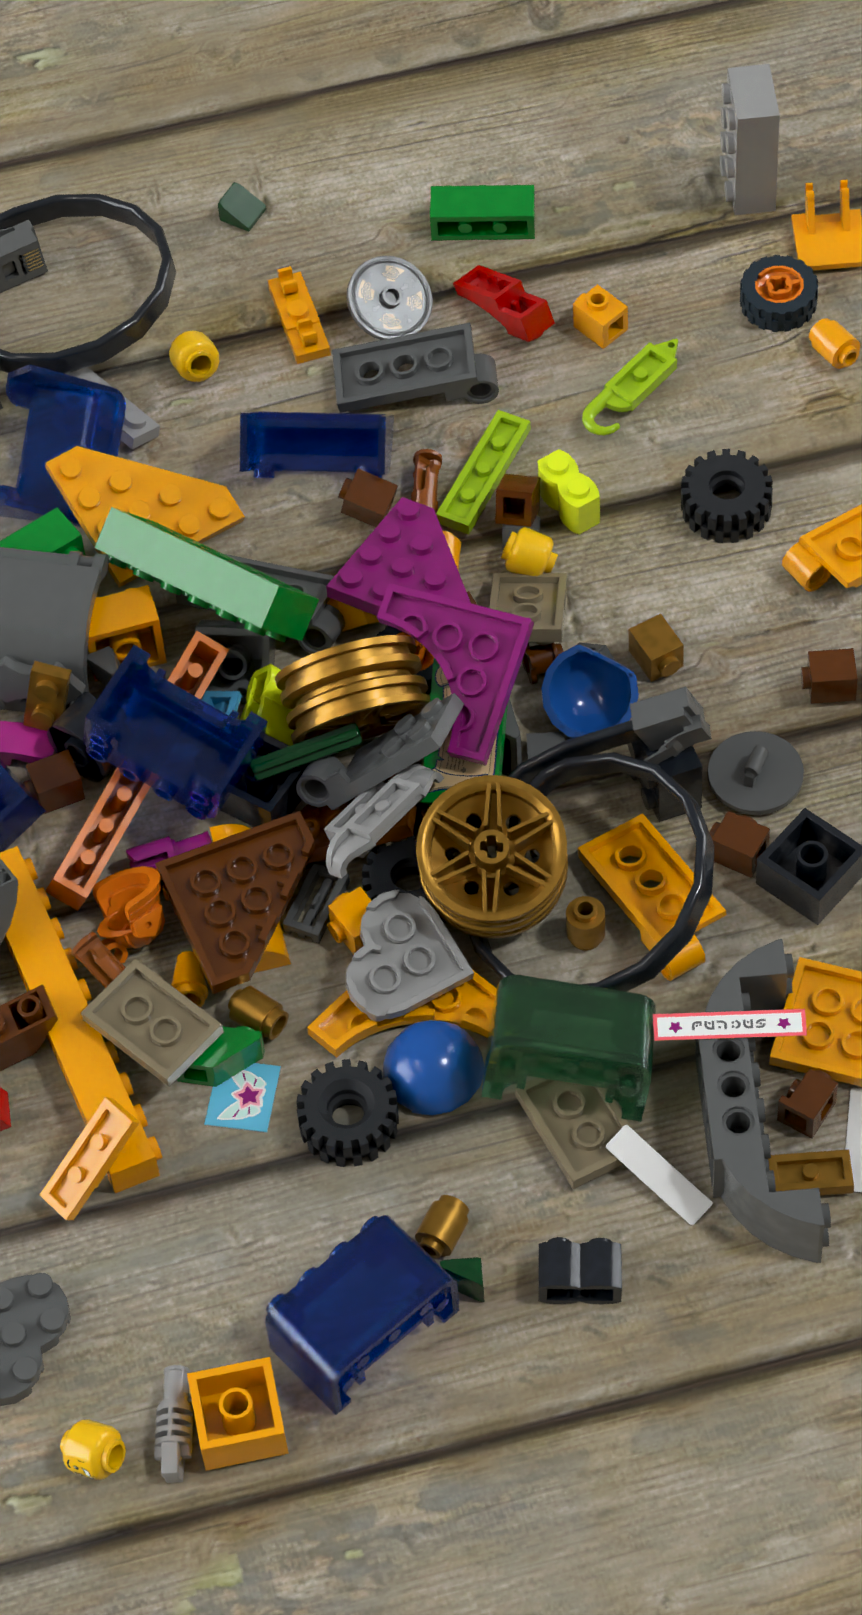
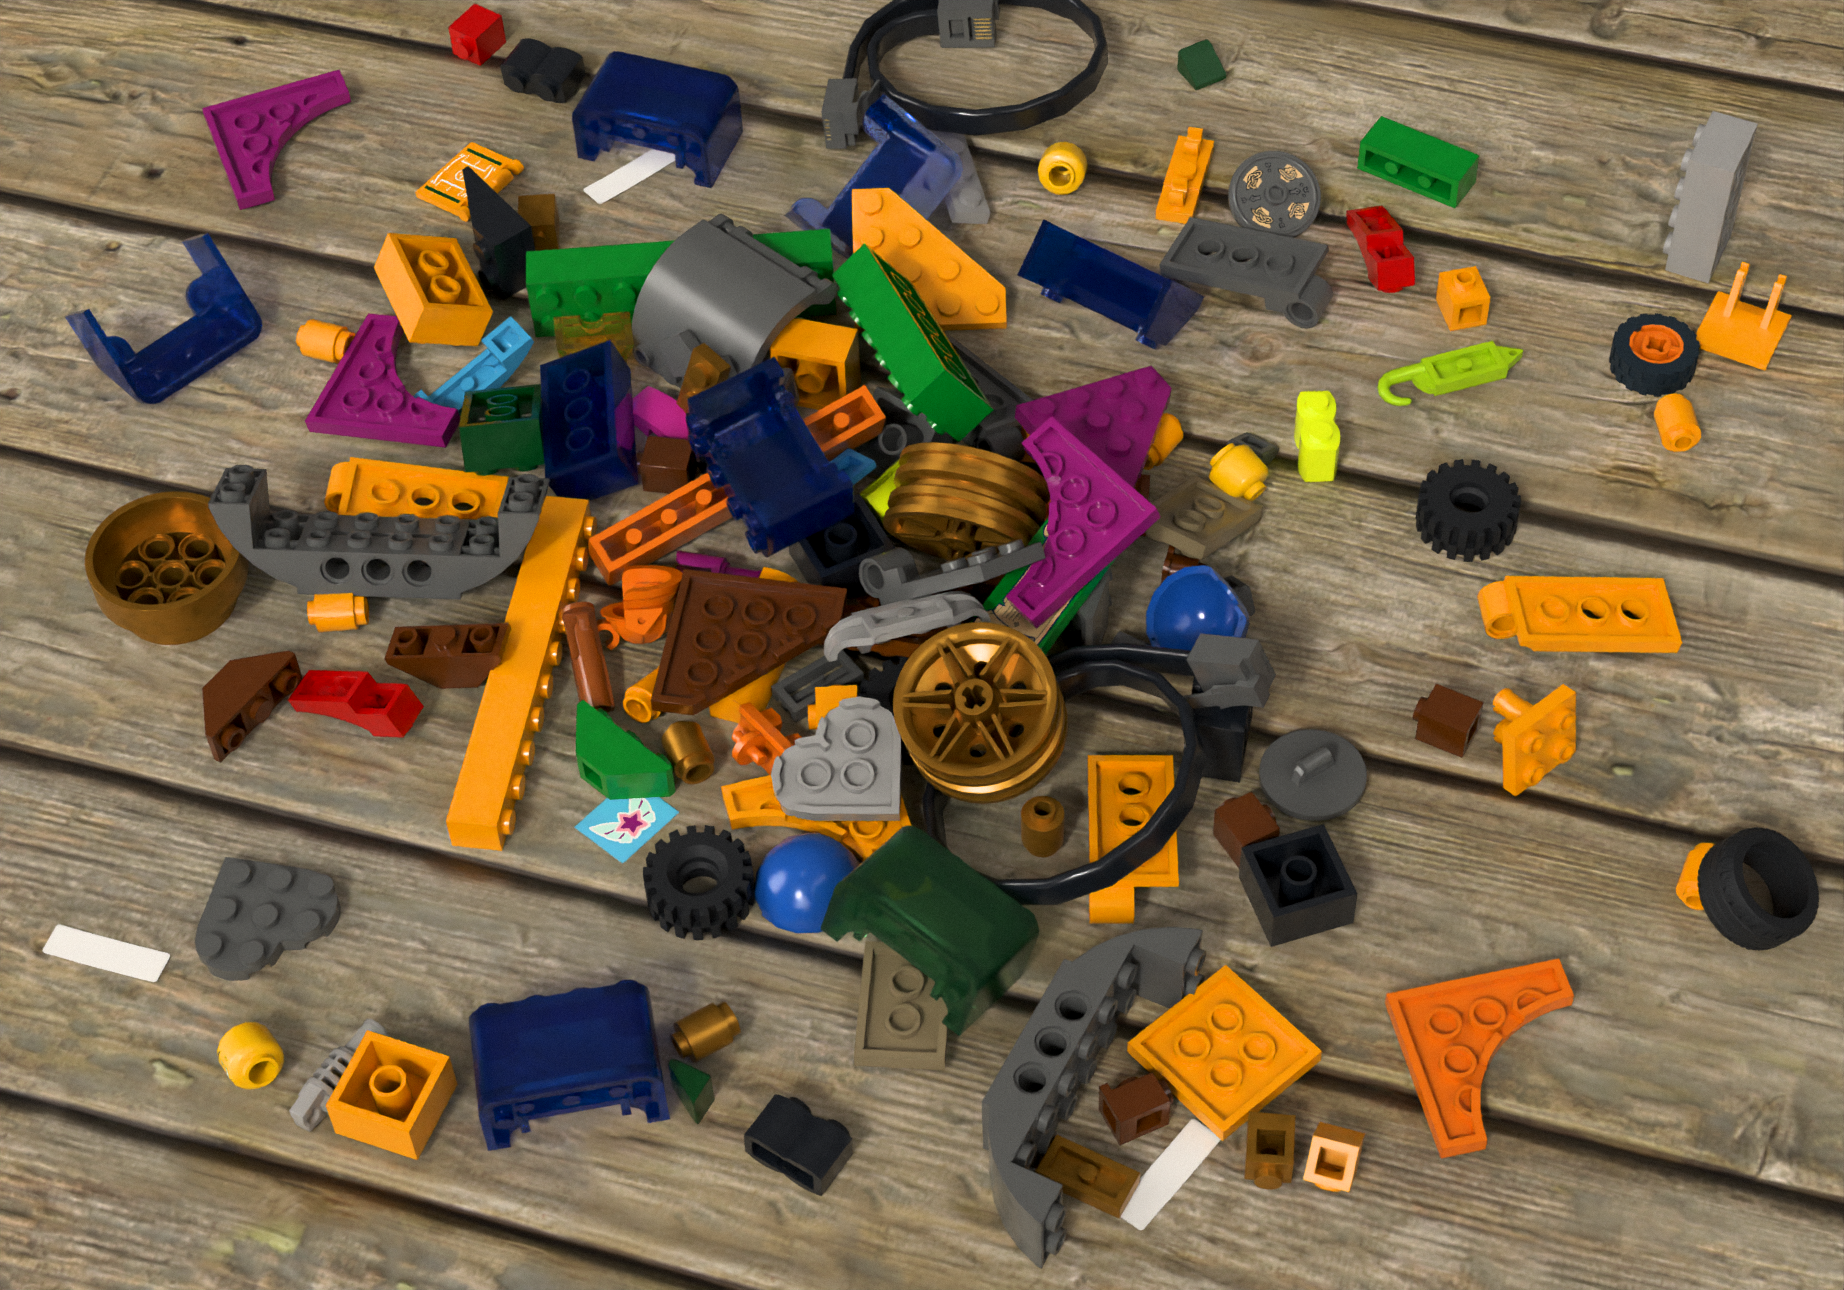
camera: 30 degrees right, 5 degrees down
light orange plate [40,1097,140,1220] -> none
dark tan plate [81,959,224,1087] -> none
dark green axle [251,723,362,781] -> none
reddish brown brick [338,468,398,527] -> none
dark orange piece [411,449,443,513] -> none
lime plate [436,410,531,535] -> none
reddish brown brick [495,474,541,527] -> none
white sticker [606,1125,713,1225] -> none
pearl gold brick [628,614,684,682] -> none
sticker [653,1009,807,1041] -> none
none -> orange hips [731,702,802,775]

